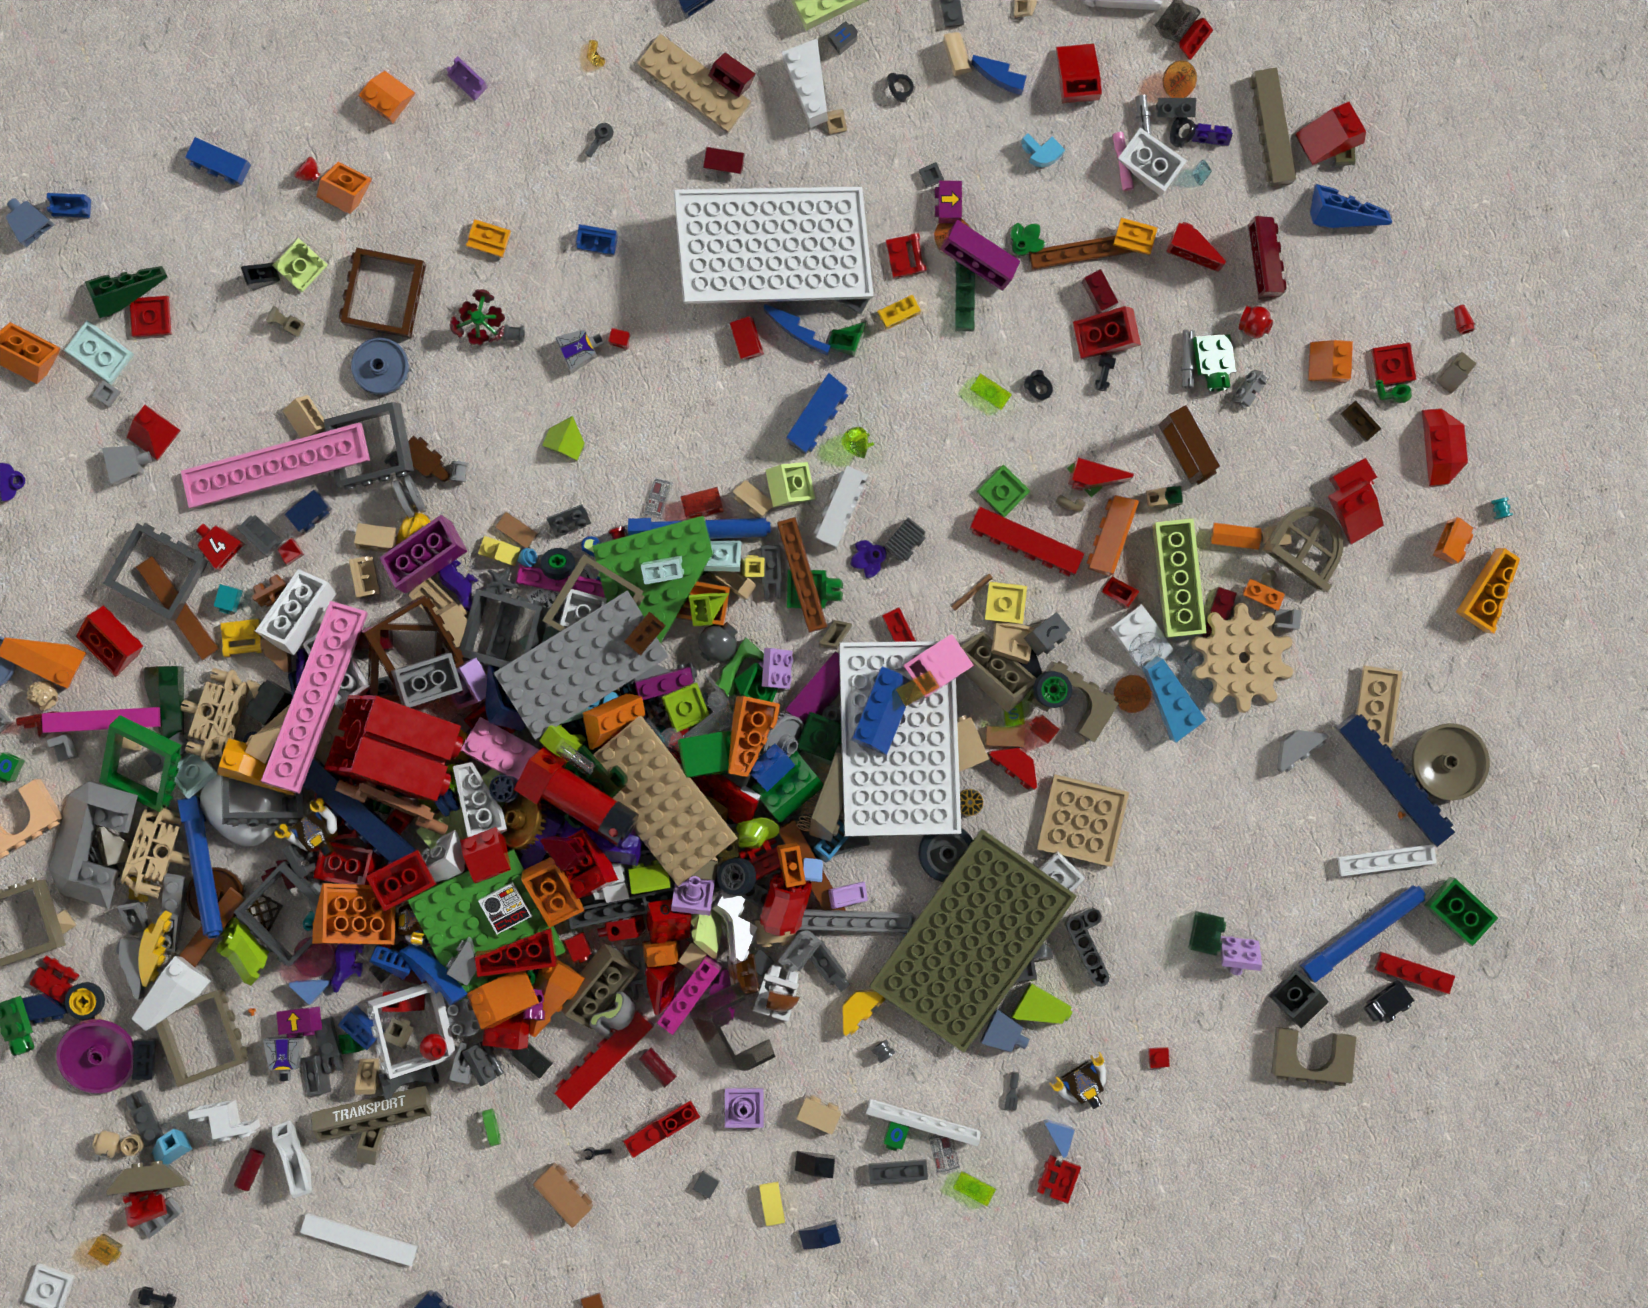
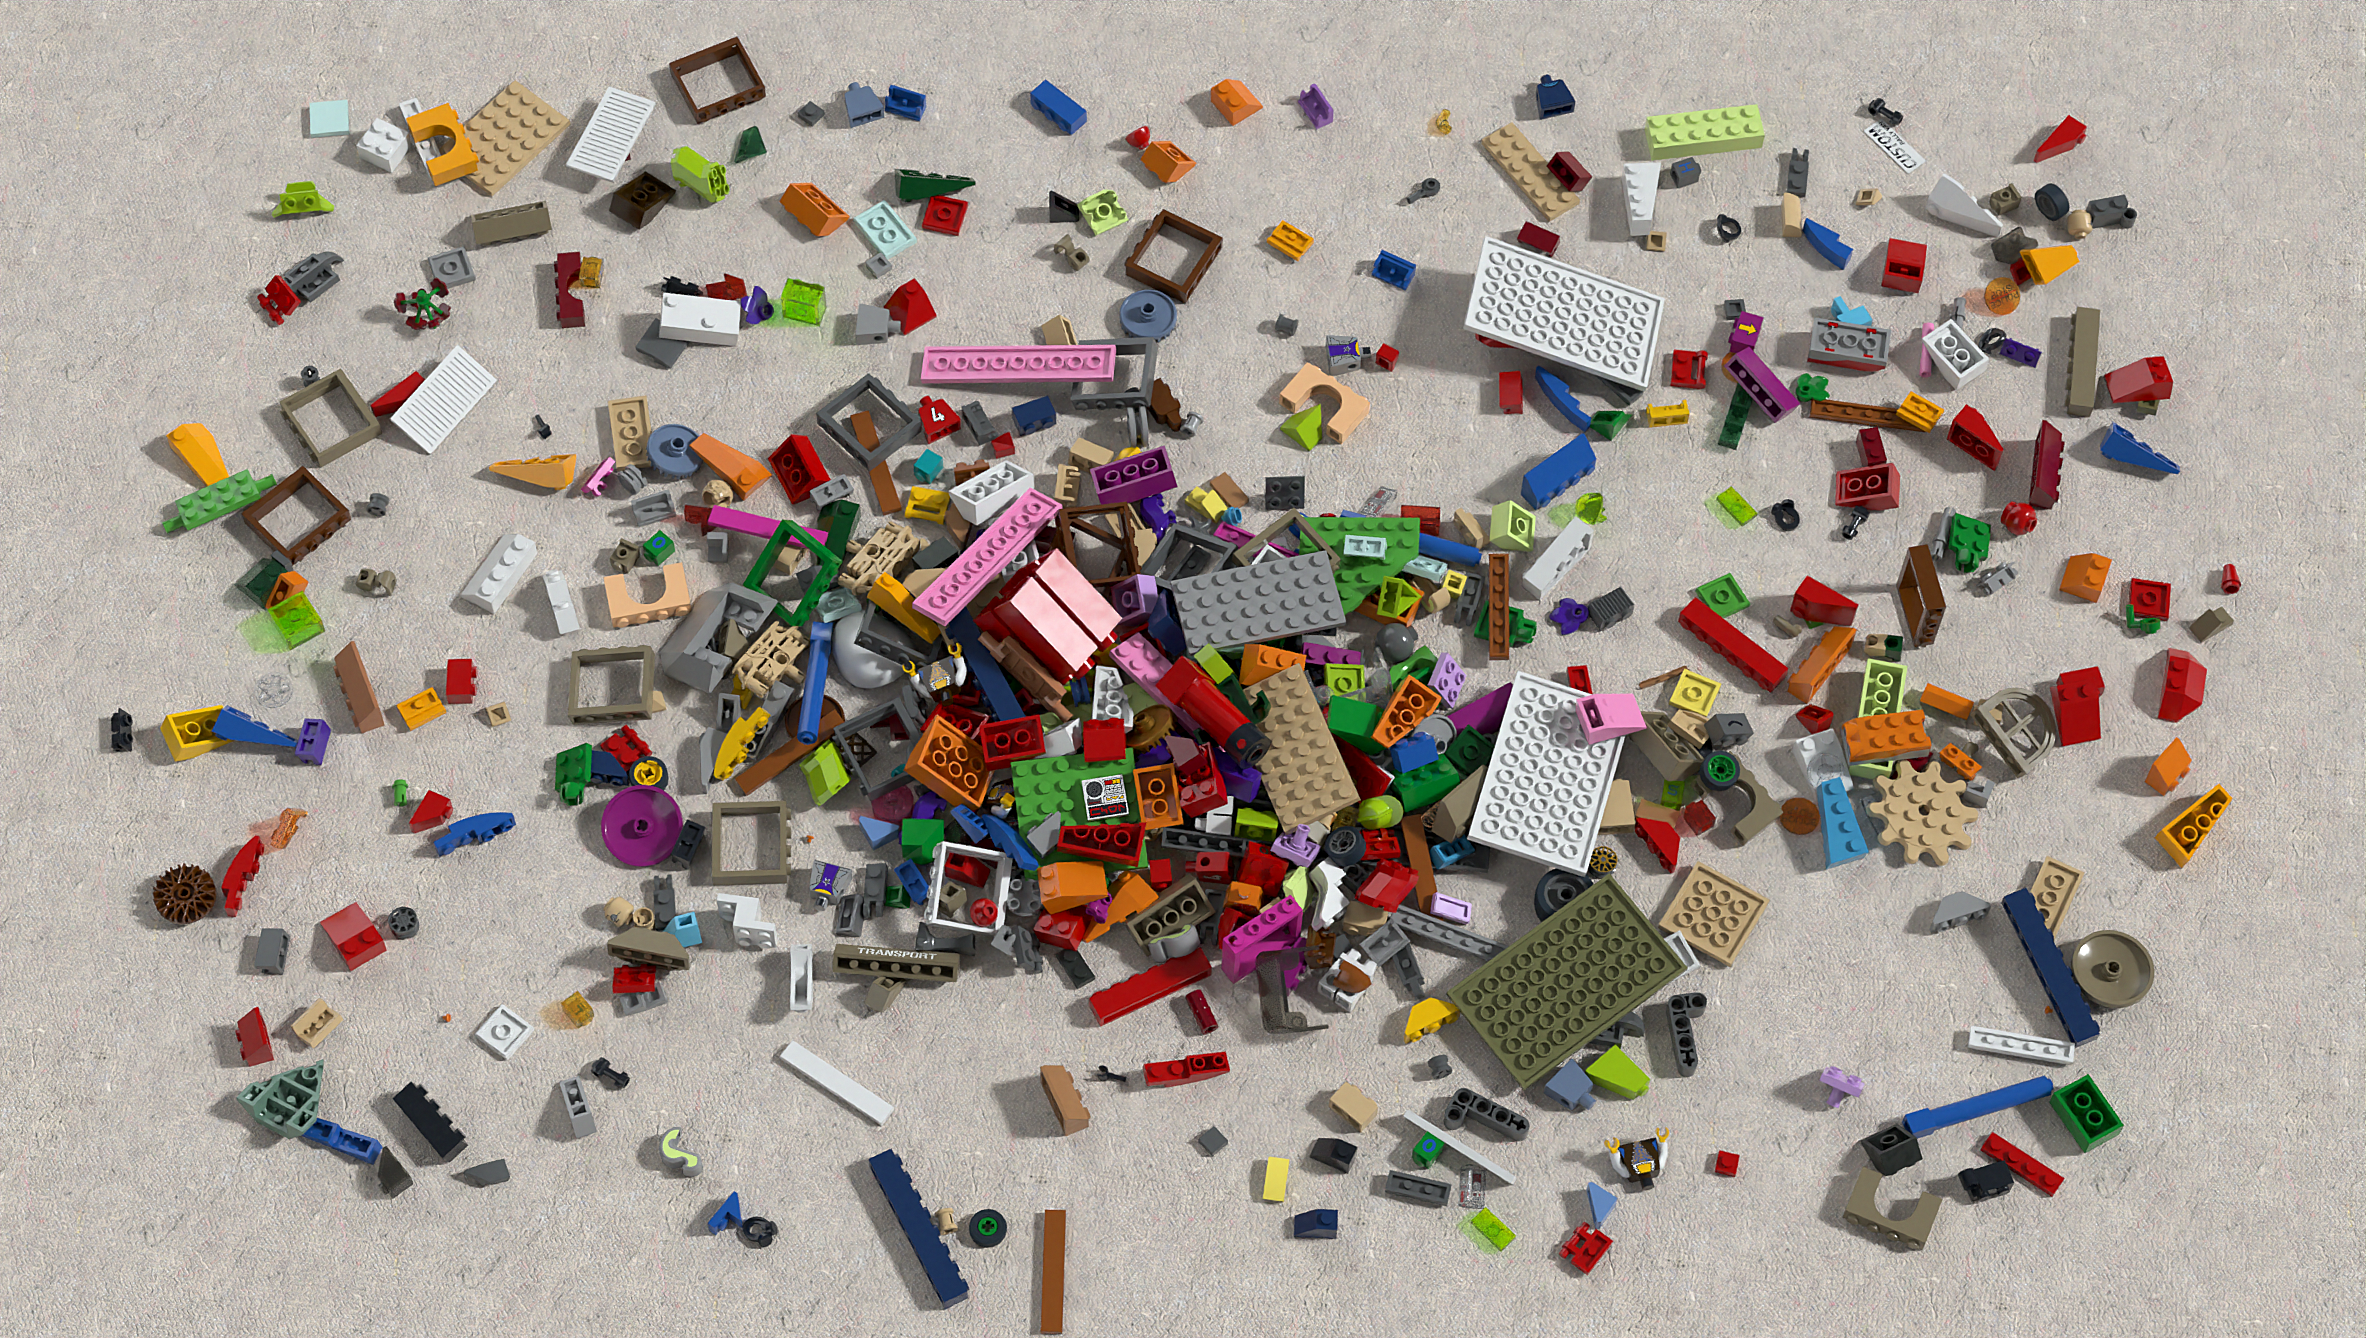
camera: 20 degrees right, 25 degrees down
white wedge [132,956,211,1031] -> none
dark red axle [234,1148,265,1191] -> none
magenta brick [276,1006,322,1038] -> none
tan slope [355,1058,380,1095] -> none
light grey brick [391,653,463,708] -> none
dark red plant [450,289,505,346] -> none
bright green beam [482,1108,501,1147] -> none
dark blue wheel [489,774,520,803] -> none
black bush [541,548,575,580] -> none
clear slope [555,742,594,775] -> none
reddish brown hinge [624,612,666,656] -> none
lavender plate [725,1088,764,1128] -> none
orange slope [777,842,806,887] -> none
light blue slope [803,858,823,882] -> none
dark tan slope [819,620,852,650] -> none
blue slope [851,666,915,755] -> none
clear yellow tile [896,670,940,706] -> none
dark grey piece [1004,1072,1019,1111] -> none
dark grey hinge [1156,98,1196,117] -> none
clear green slope [1188,911,1226,956] -> none
clear light blue slope [1192,159,1212,186] -> none
dark brown plate [1341,400,1381,442] -> none
teal bush [1491,497,1514,519] -> none
none -> clear neon green brick [781,278,827,326]
none -> light grey hinge [810,474,854,511]
none -> green slope [902,818,944,865]
none -> light nougat arch [1279,362,1370,444]
none -> dark grey beam [1443,1088,1530,1142]
none -> light grey piece [1807,318,1891,372]
none -> orange piece [1840,710,1932,766]
none -> light orange slope [2019,245,2080,285]

